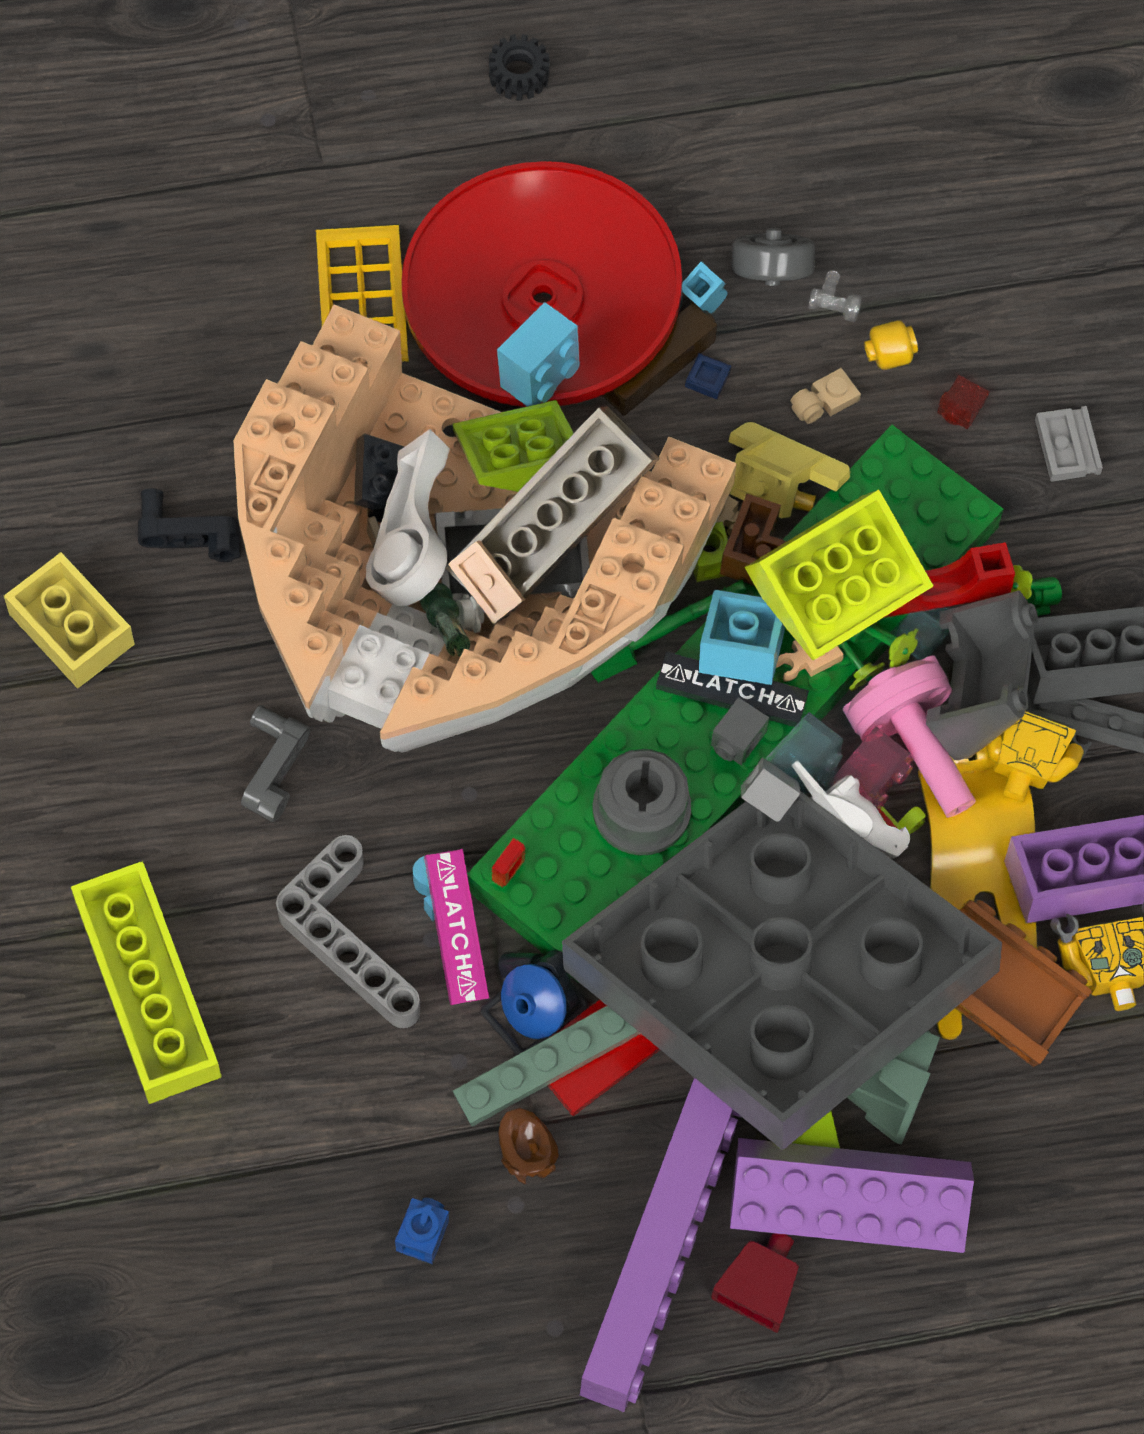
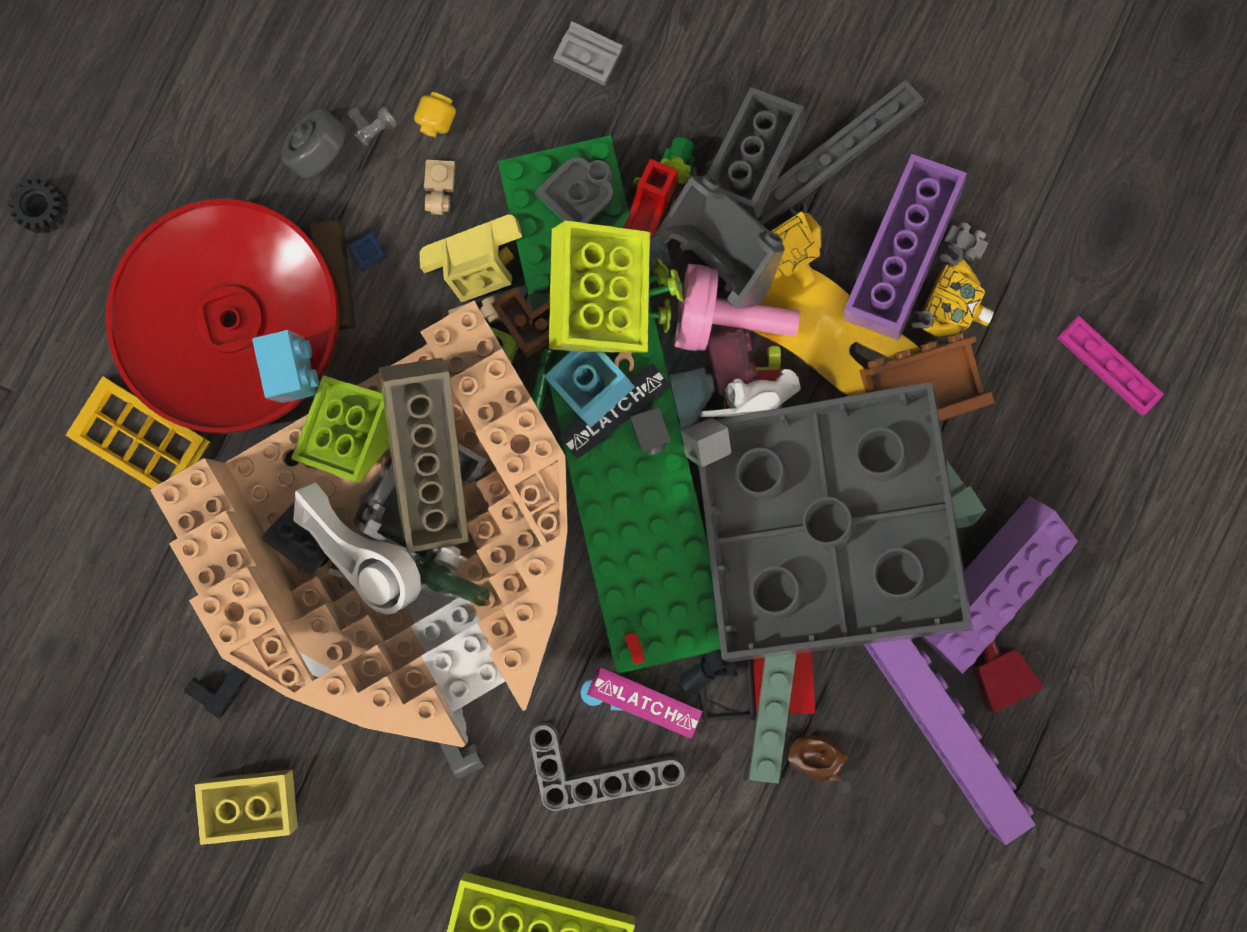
camera: 50 degrees left, 20 degrees up
blue brick [395,1198,449,1264] -> none
light nougat plate [448,540,526,624] -> none
blue dish [501,964,567,1039] -> none
dark grey wheel [593,749,691,855] -> none
medium azure leg [682,262,727,313] -> none
clear red bracket [937,375,990,430] -> none
none -> dark grey plate [535,157,613,224]

